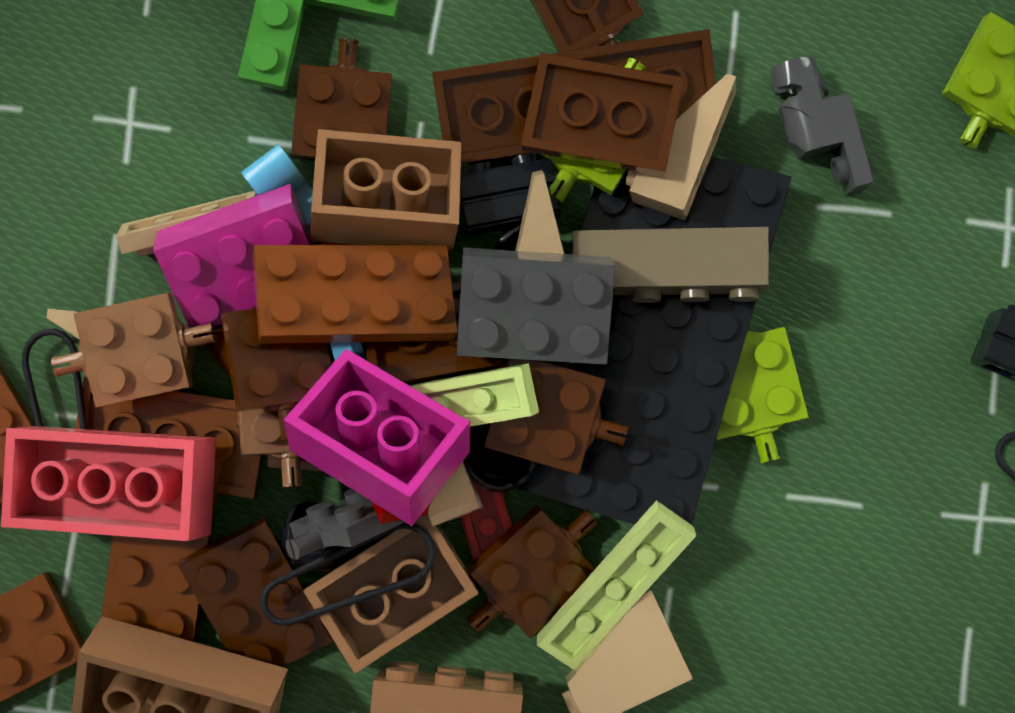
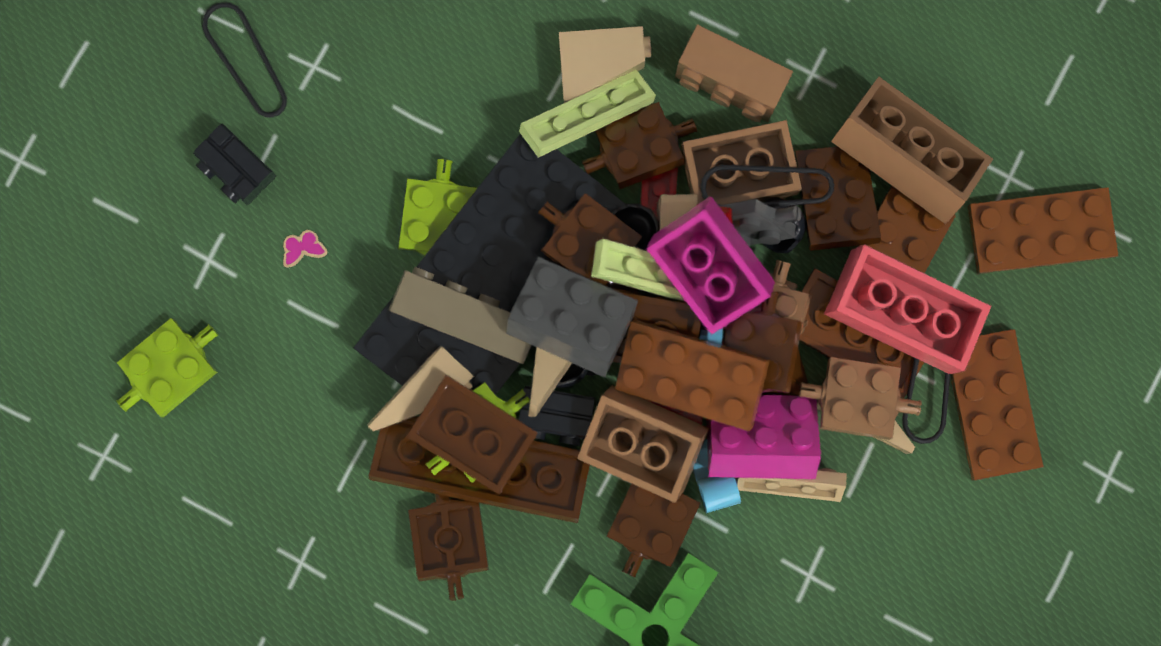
camera: 160 degrees left, 0 degrees up
dark grey plate [769,56,874,196] -> none
none -> dark pink sticker [283,230,328,267]

